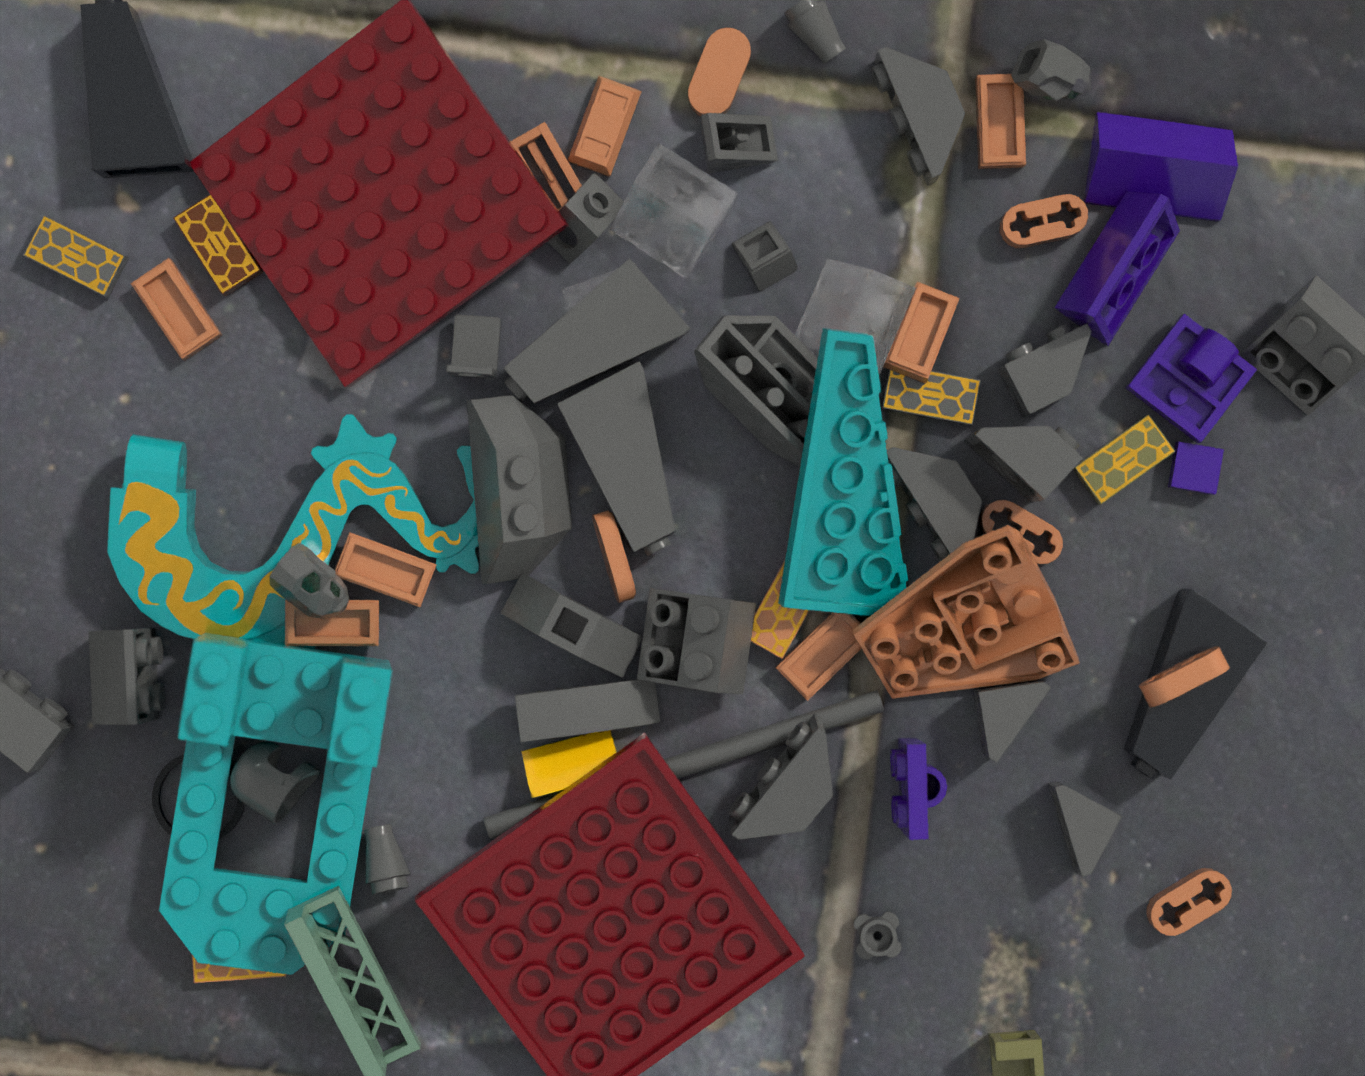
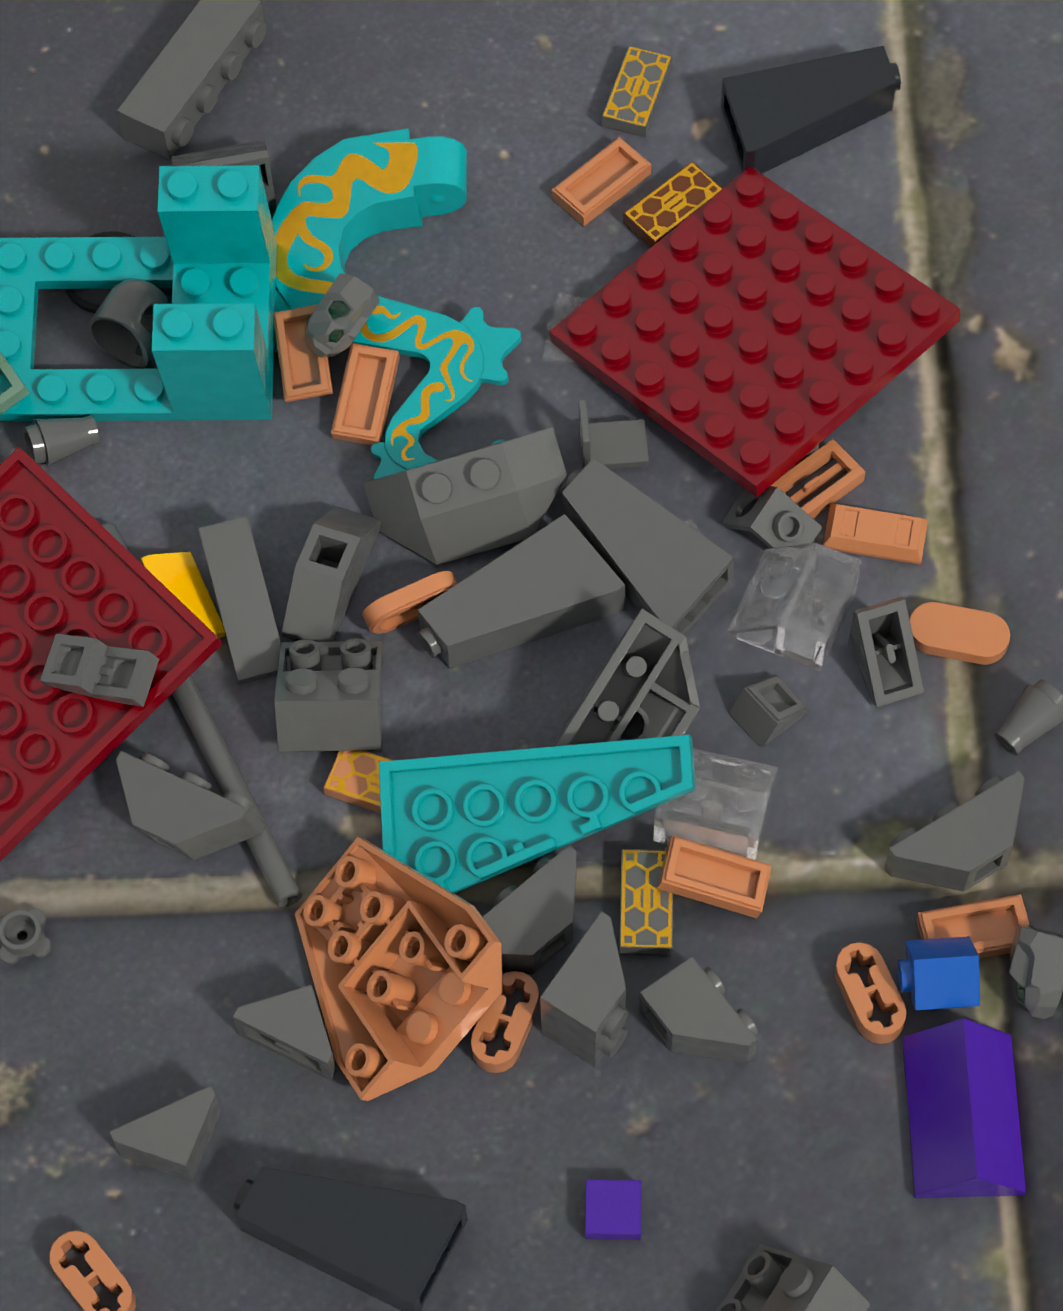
camera: 85 degrees right, 25 degrees down
nougat tile [775,612,862,701] -> none
dark purple plate [890,738,947,840] -> none
dark purple slope [1054,191,1180,346] -> none
tile [1073,414,1176,505] -> none
dark purple plate [1125,314,1257,443] -> none
nougat beam [1139,646,1230,707] -> none
none -> dark grey slope [40,634,159,707]
none -> blue brick [897,936,980,1011]

